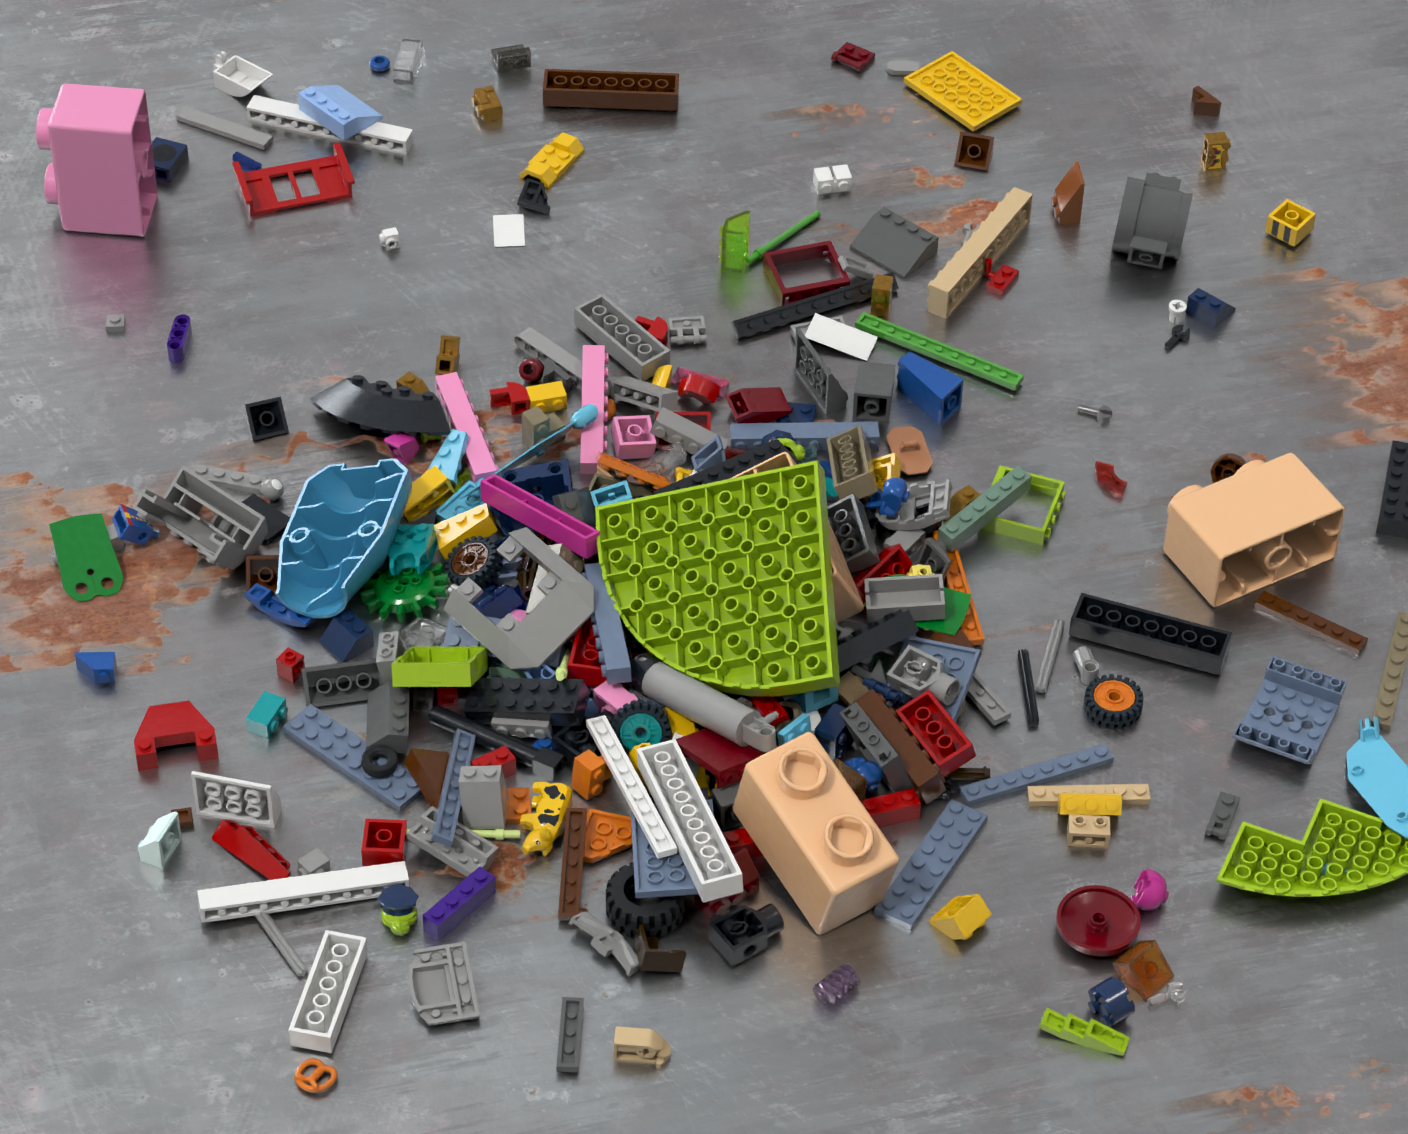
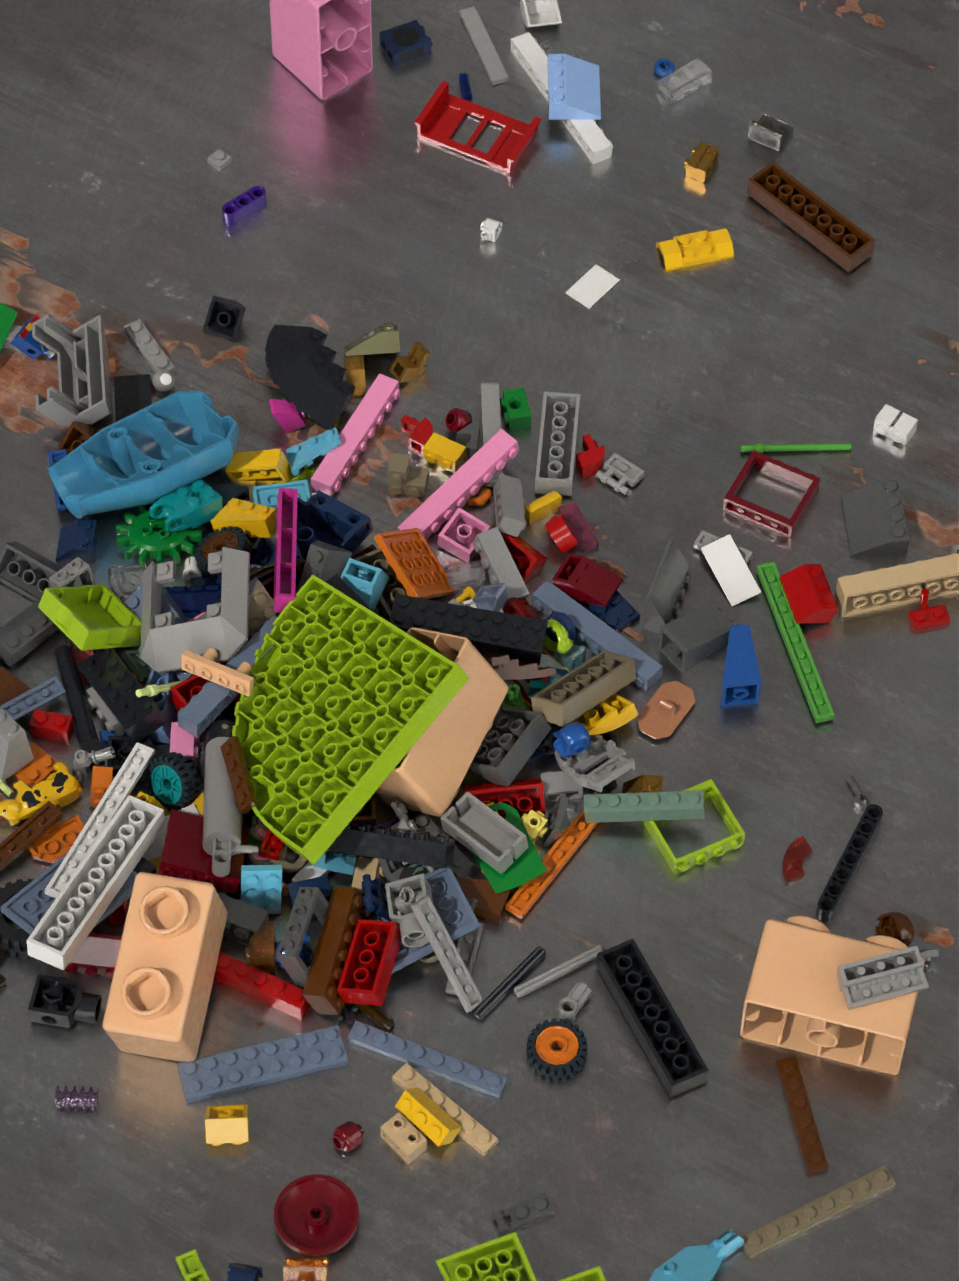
camera: 45 degrees right, 10 degrees up
red brick [276,647,305,683] -> none
medium azure wing [460,404,598,499] -> none
black wing [517,178,550,215] -> none
clear neon green slope [719,210,750,274] -> none
black plate [731,272,899,339] -> none
light grey tile [838,255,873,279] -> none
pearl gold brick [870,274,893,317] -> none
dark pink cylinder [1131,868,1169,911] -> none
sand blue slope [1232,656,1347,765] -> none
none -> light grey pin [72,746,116,785]
none -> light nougat plate [182,648,254,697]
none -> reddish brown plate [220,736,258,814]
none -> dark red head [332,1121,364,1152]
none -> olive slope [344,322,400,356]
none -> light grey tile [411,895,484,1013]
none -> green brick [500,387,532,430]
none -> red slope [779,564,839,624]
none -> black beam [816,804,883,922]
none -> light grey brick [837,946,929,1010]

